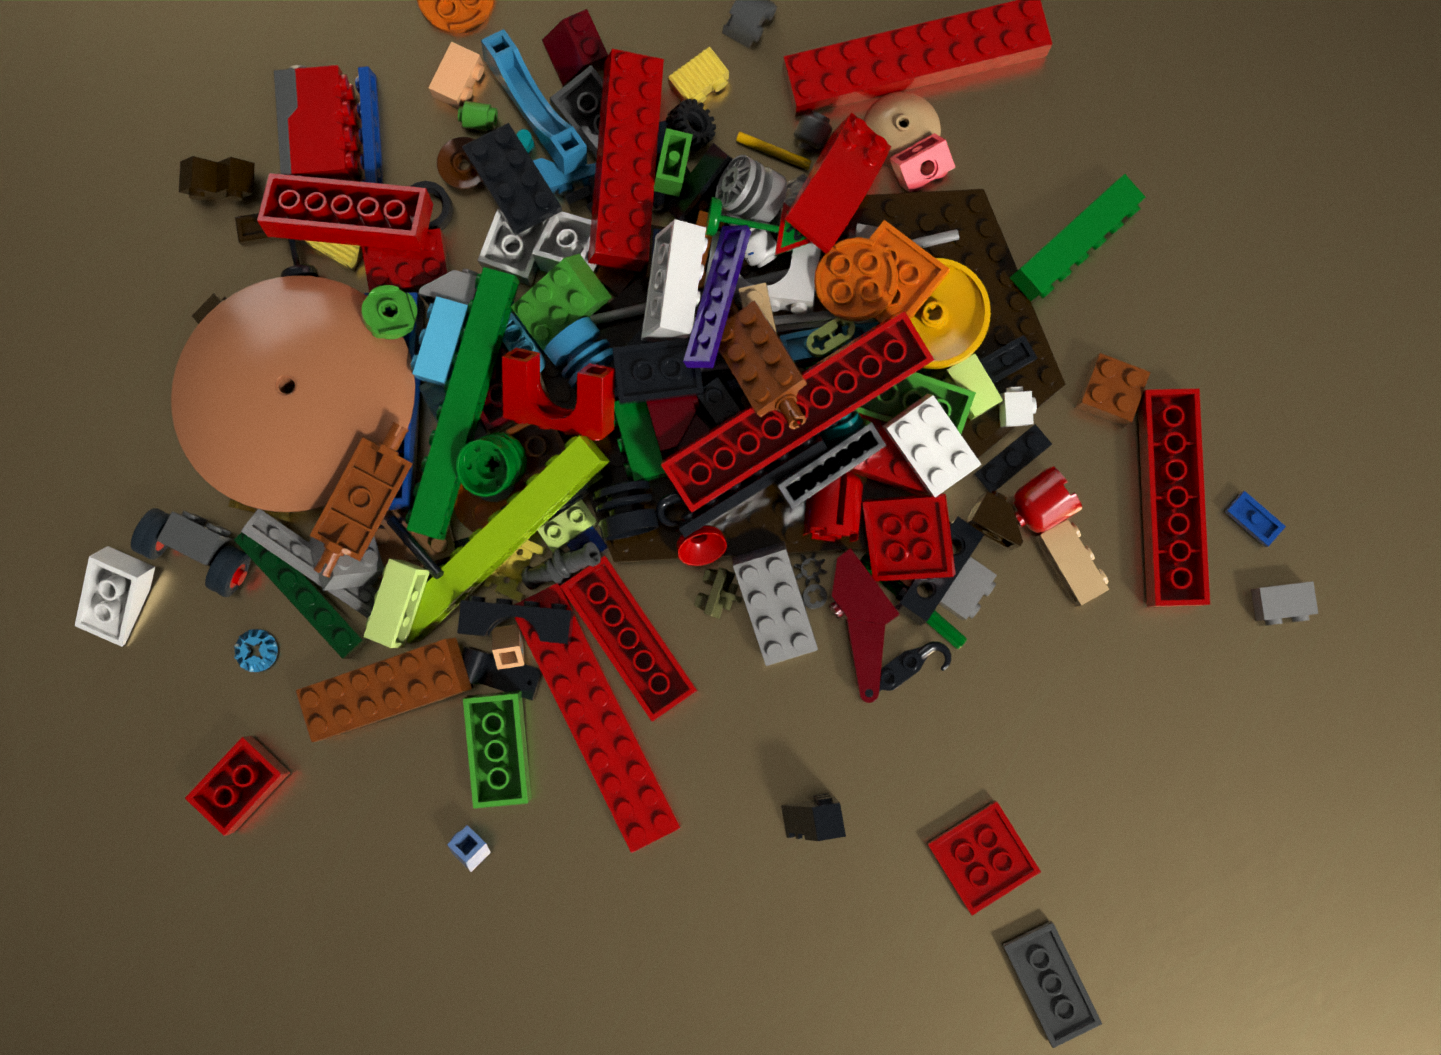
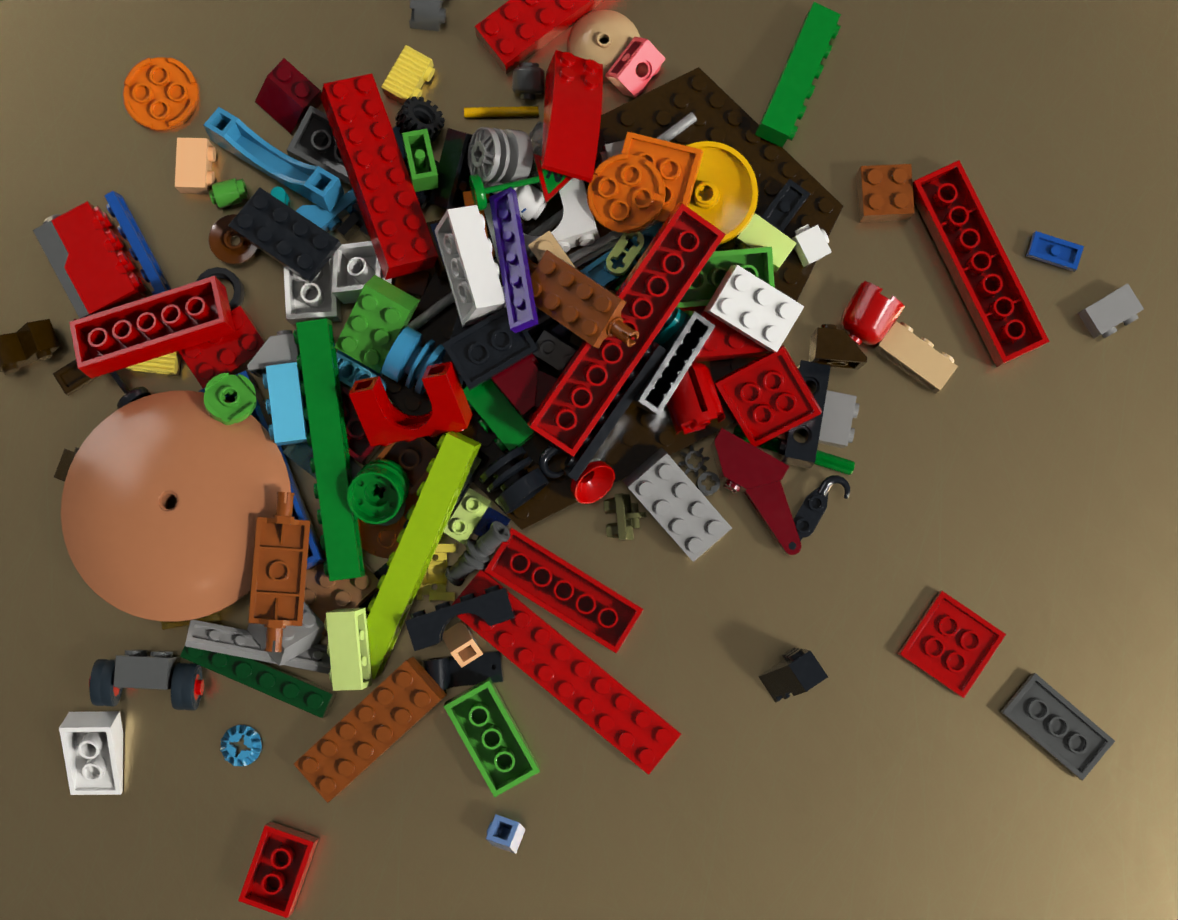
camera: 25 degrees left, 0 degrees up
black bar [387,517,444,579] -> none
black plate [973,424,1052,493] -> none

